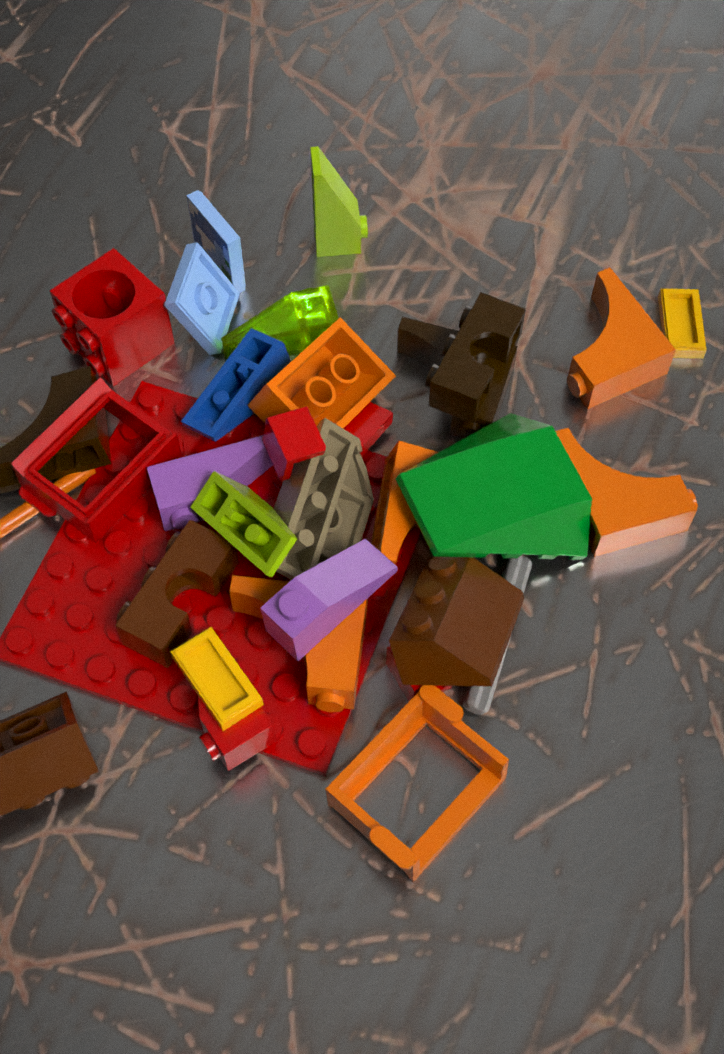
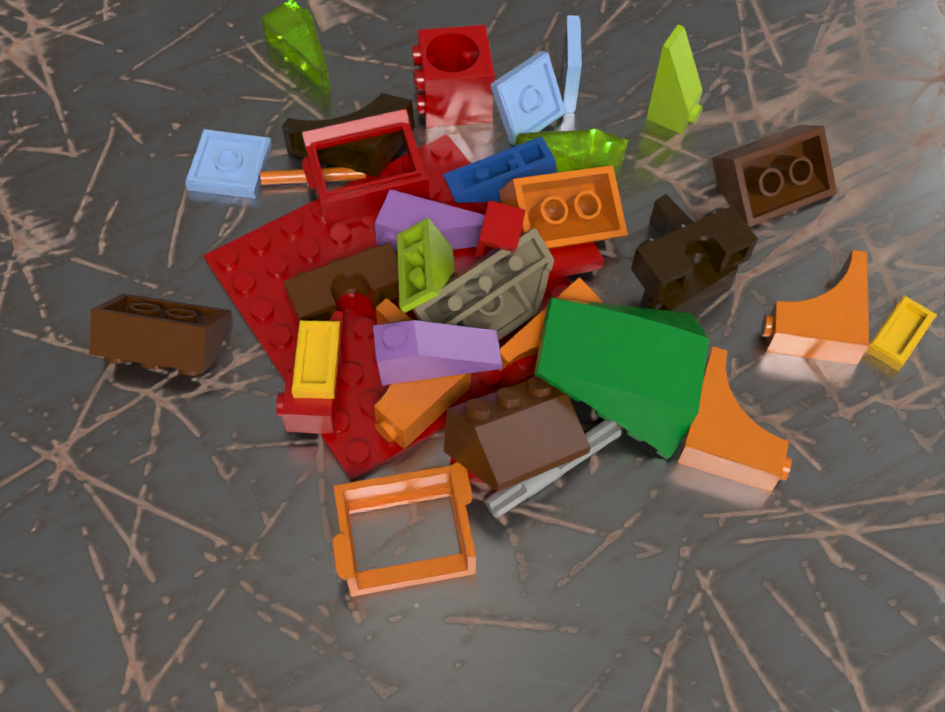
camera: 35 degrees right, 0 degrees up
none -> reddish brown slope [712,125,837,227]

